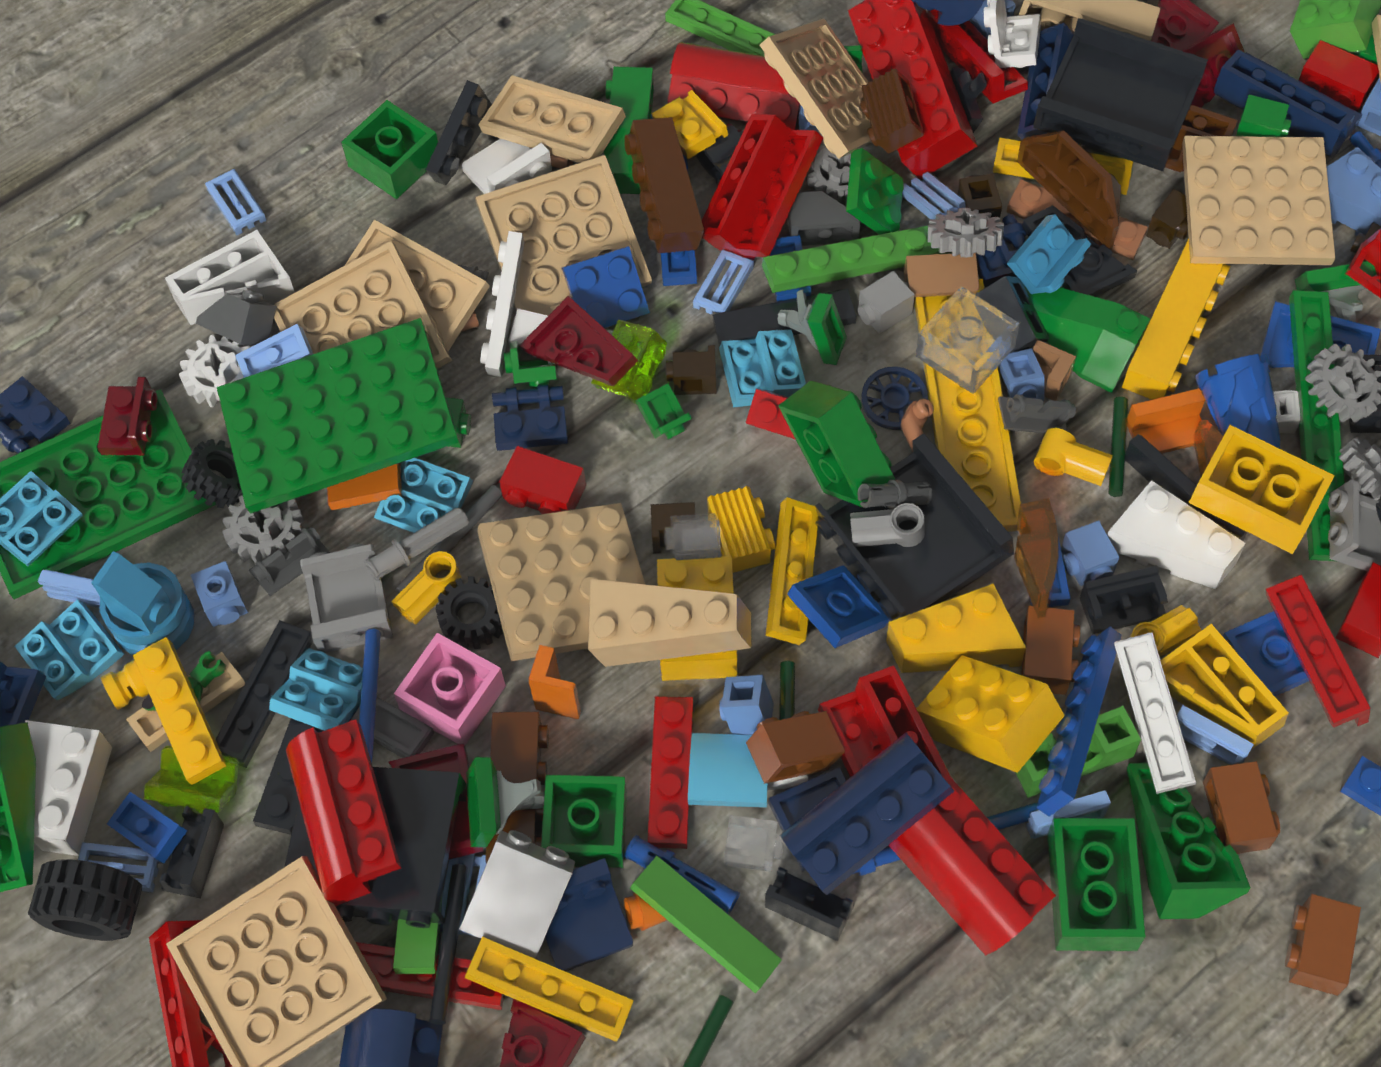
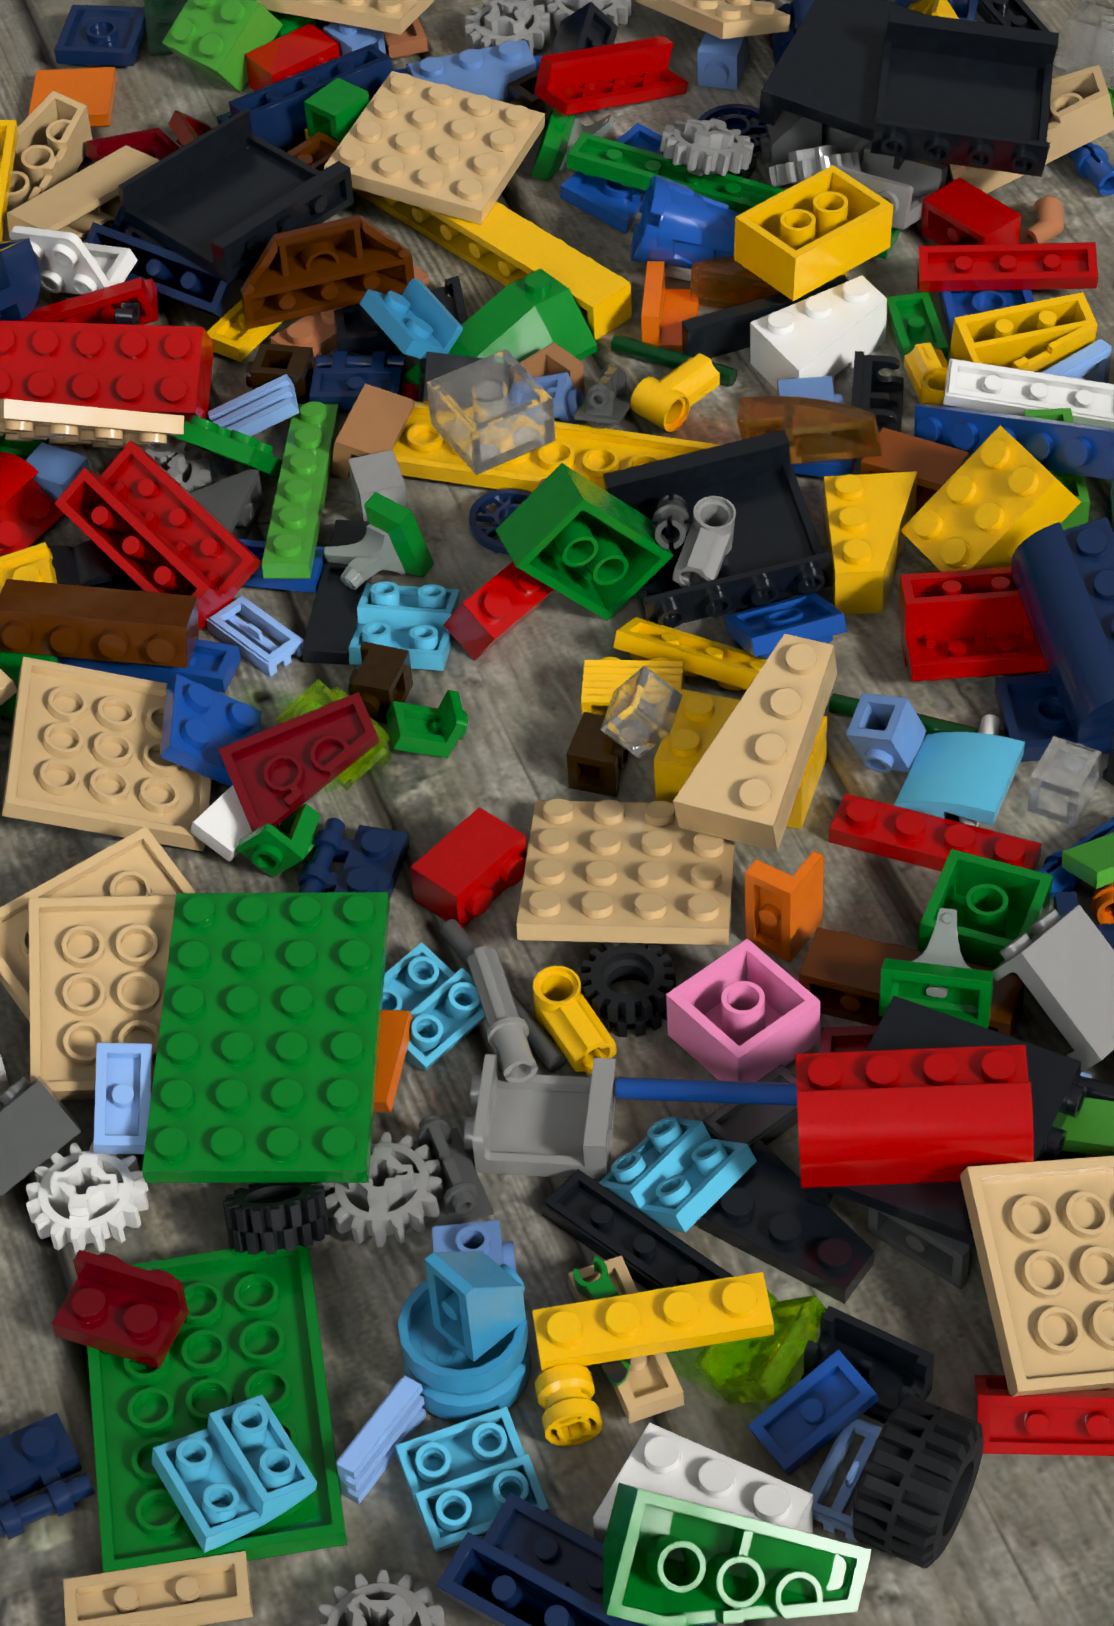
camera: 70 degrees left, 15 degrees down
white plate [480,231,524,377] -> none
dark orange brick [746,711,845,784] -> none
reddish brown brick [860,69,924,154] -> none
light grey gear [927,208,1004,258] -> none
dark brown brick [1146,189,1188,249] -> none
none -> green plate [886,292,948,365]

